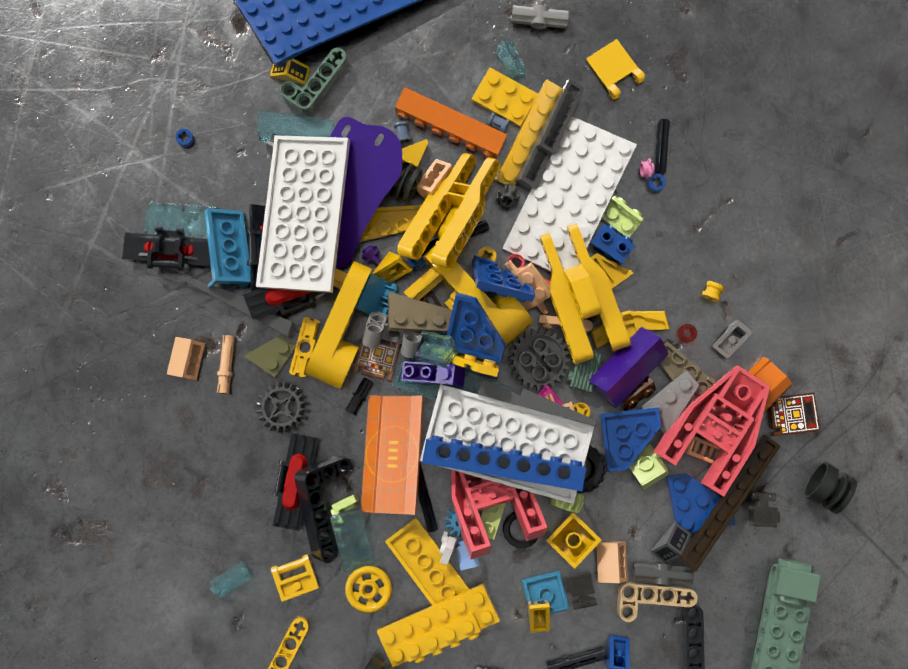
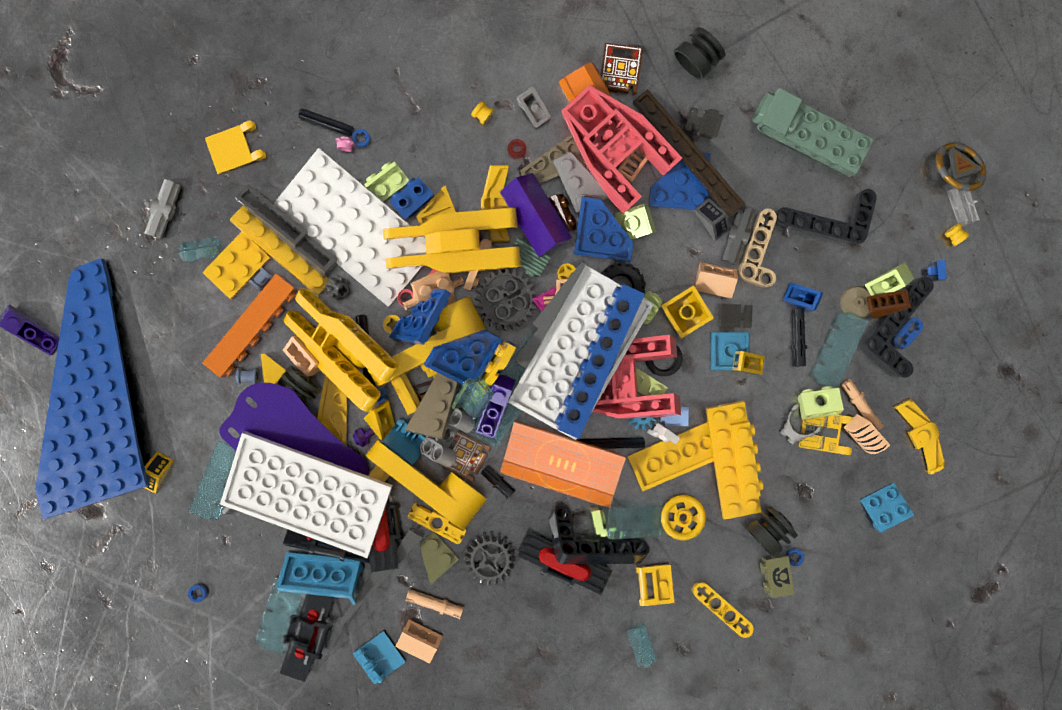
camera: 75 degrees left, 5 degrees up
sand green beam [280,48,348,114] -> none
none -> dark azure hinge [352,631,406,684]

